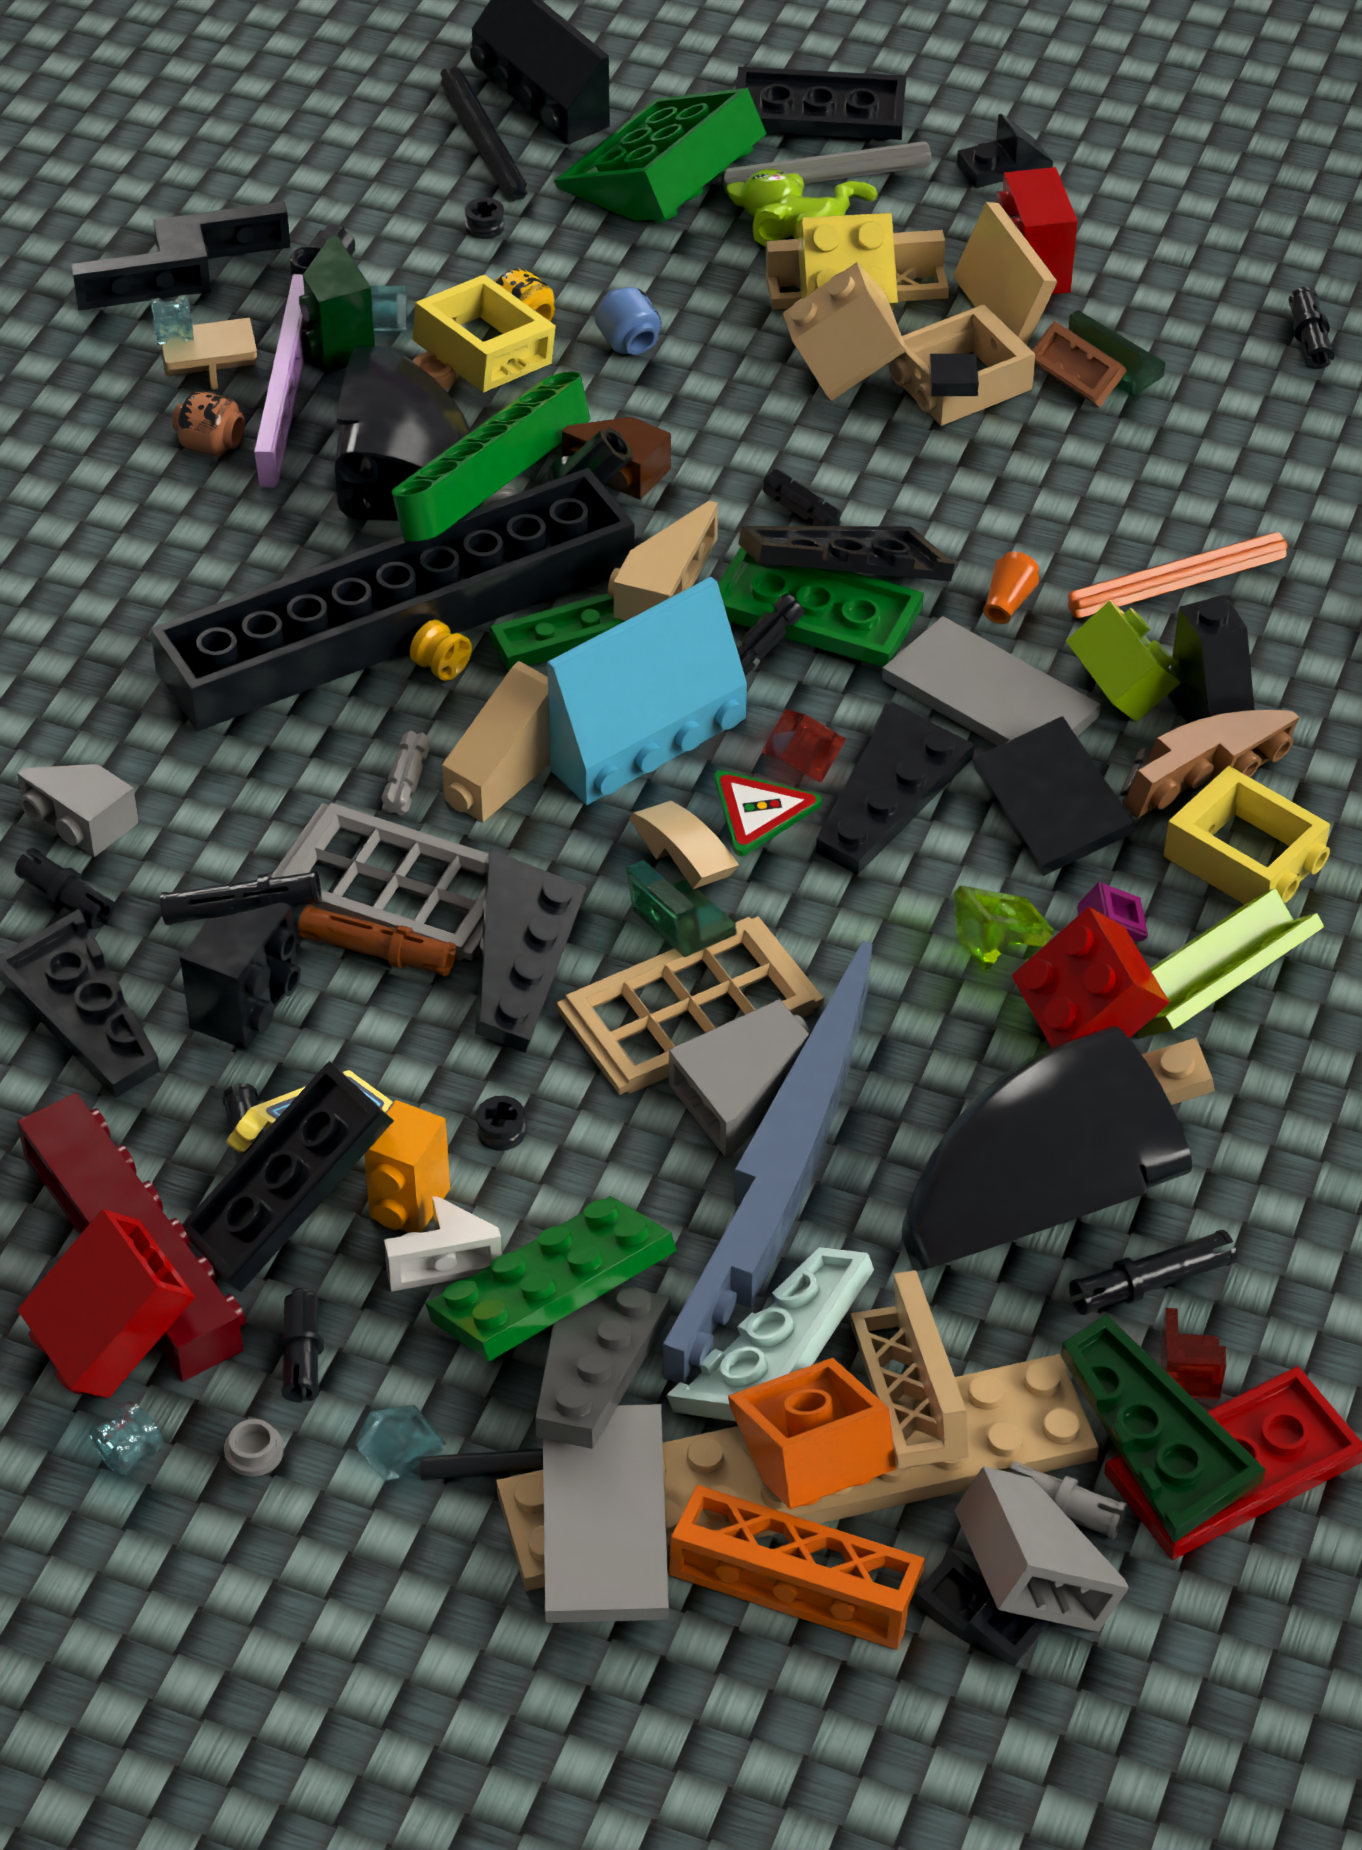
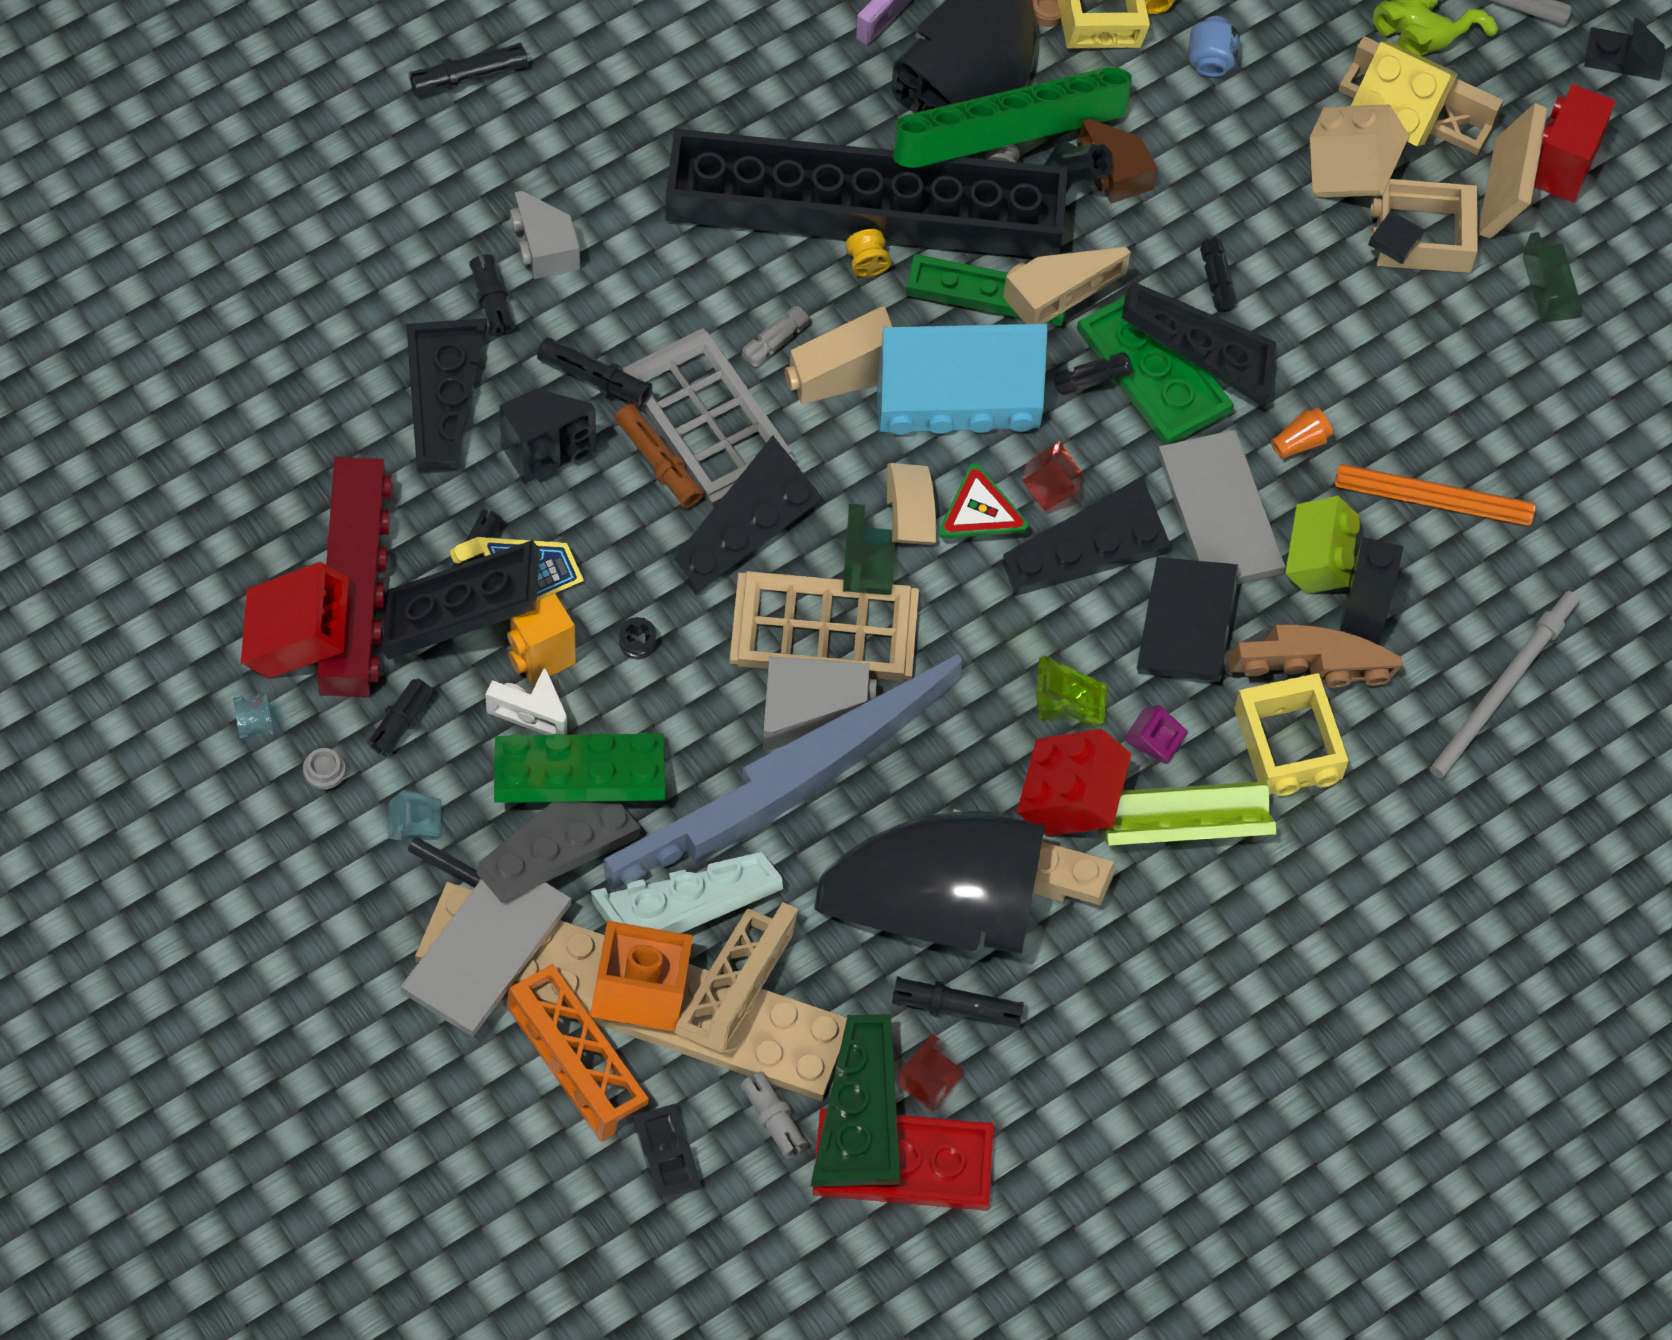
camera: 30 degrees right, 15 degrees up
light grey slope [954,1466,1129,1632] -> none
nougat plate [1032,321,1127,408] -> none

